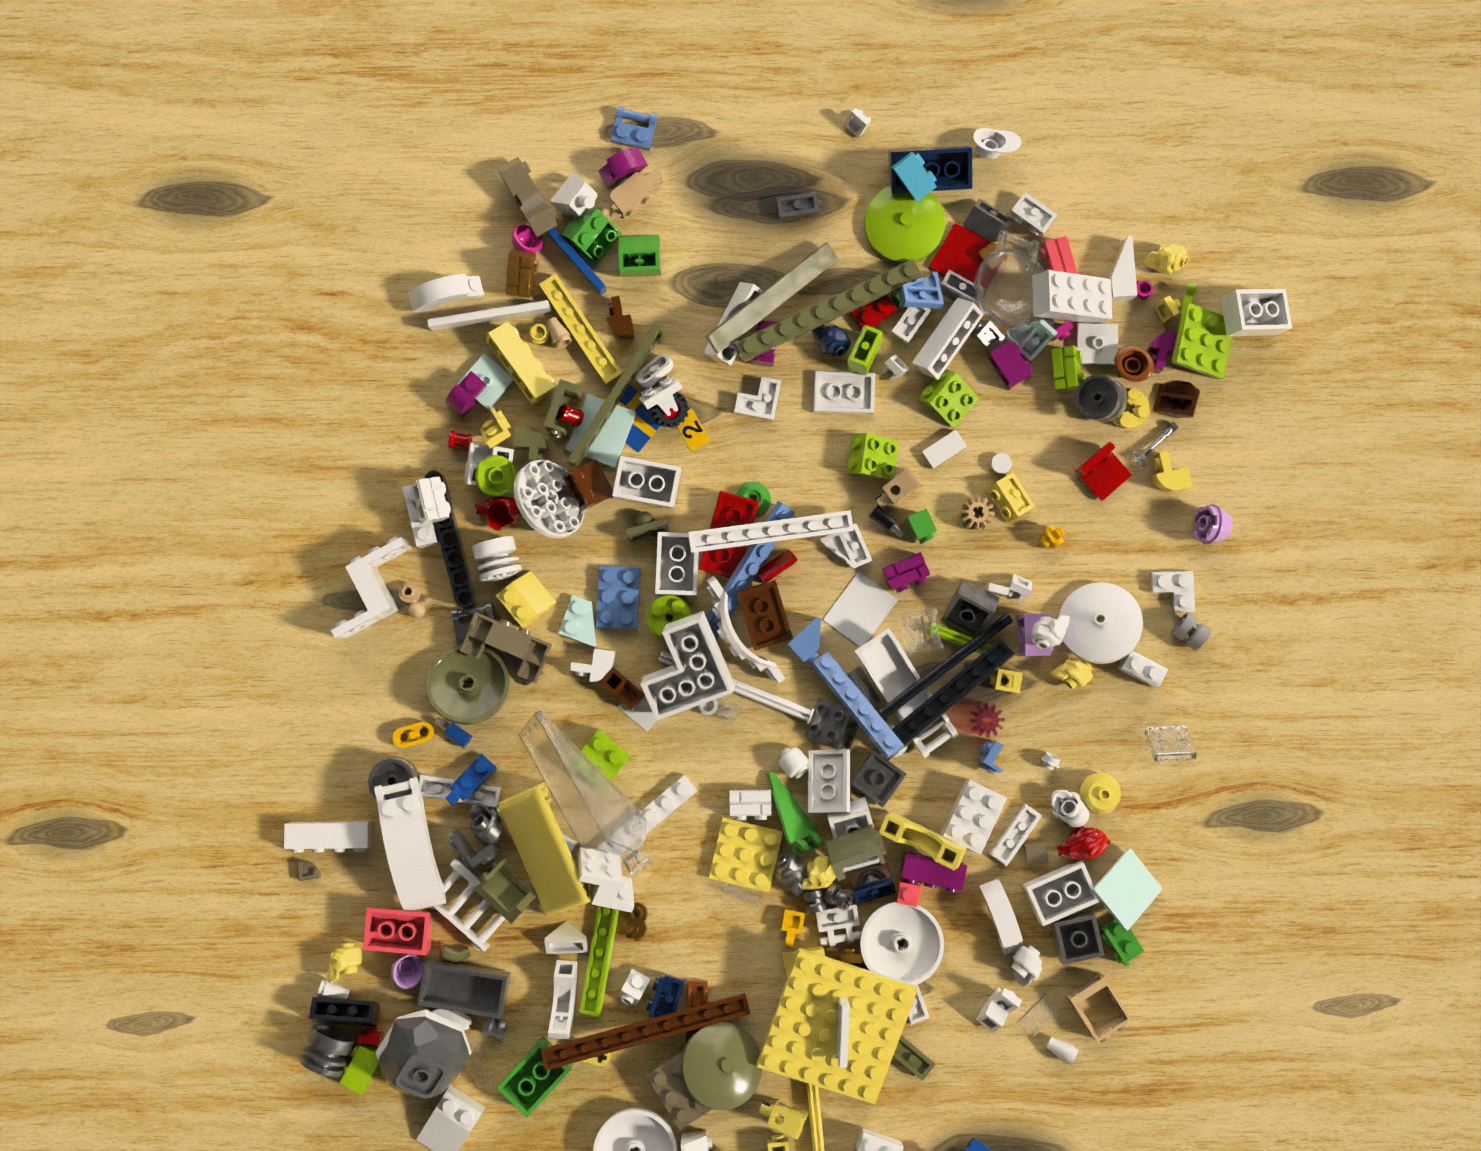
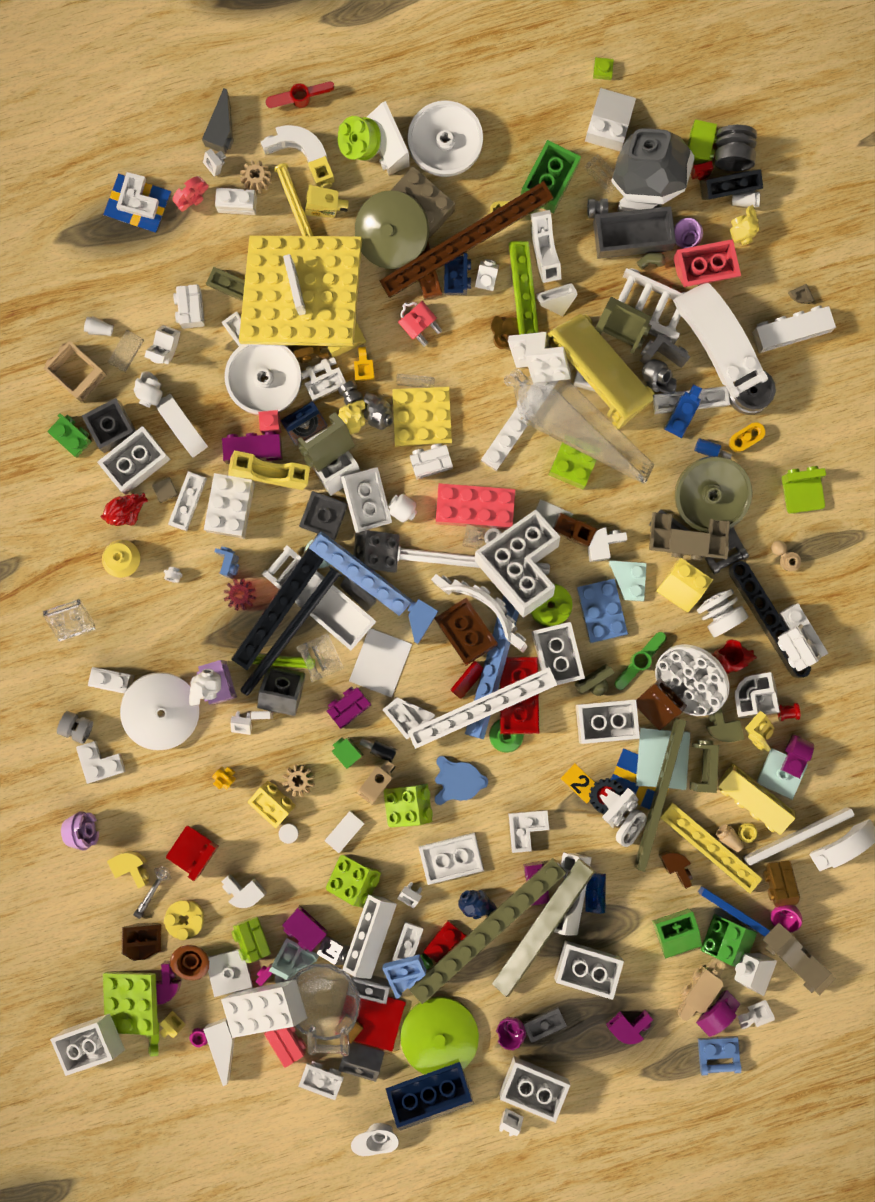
camera: 165 degrees right, 0 degrees up
white bracket [331,536,412,639] -> none
lime tile [475,455,517,497] -> none
red bush [557,403,584,428] -> none
bright green flag [767,771,823,856] -> none
flat silver wheel [825,883,854,911] -> none
lime brick [848,325,883,375] -> none
medium azure brick [892,152,937,202] -> none
light yellow brick [990,669,1023,693] -> none
light yellow head [1050,658,1093,690] -> none
white head [1051,790,1090,828] -> none
flat silver wheel [1075,375,1128,422] -> none
light aqua piece [1092,848,1163,931] -> none
light yellow head [1144,243,1189,274] -> none
none -> white brick [173,284,205,329]
none -> white brick [221,874,267,908]
none -> coral piece [398,301,442,347]
none -> medium blue tile [435,756,488,805]
none -> coral brick [436,483,515,530]
none -> magenta hair [496,1017,526,1051]
none -> white brick [499,1056,570,1123]
none -> white brick [554,940,624,1000]
none -> clear blue plate [585,872,606,914]
none -> magenta brick [606,1010,653,1044]
none -> bright green piece [614,632,667,690]
none -> white plate [738,1000,775,1029]
none -> lime bracket [781,466,826,514]

